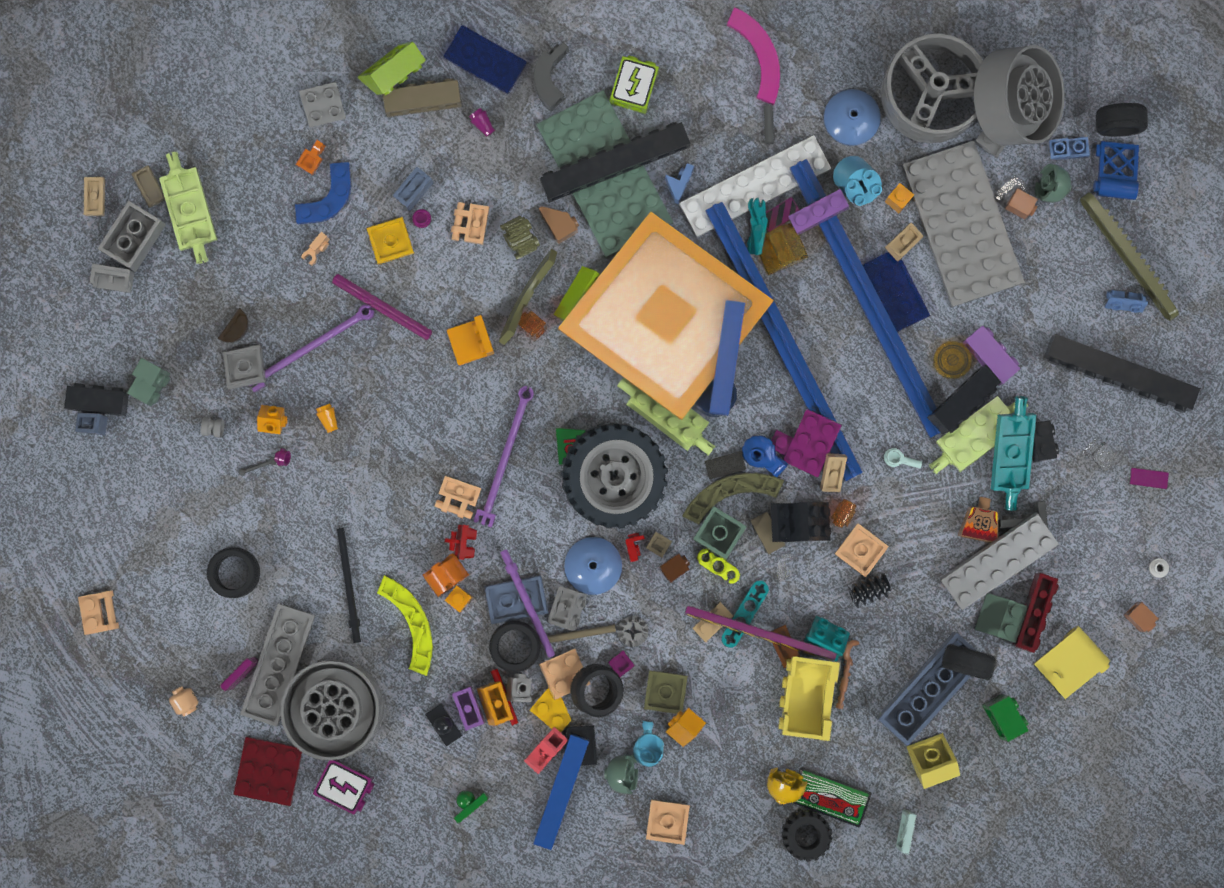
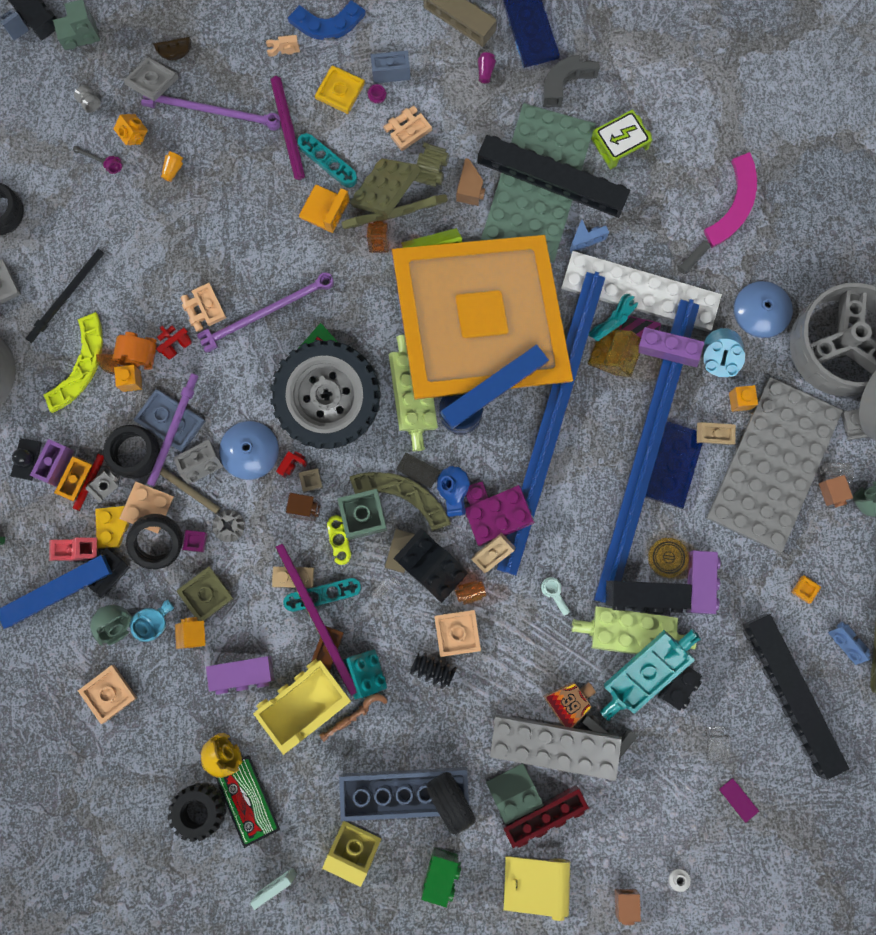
camera: 45 degrees right, 5 degrees down
none -> clear orange tile [96,354,118,375]
none -> medium lavender brick [206,656,274,695]
none -> teal beam [297,133,357,188]
none -> olive plate [349,158,421,216]
none -> light orange tile [791,575,821,604]

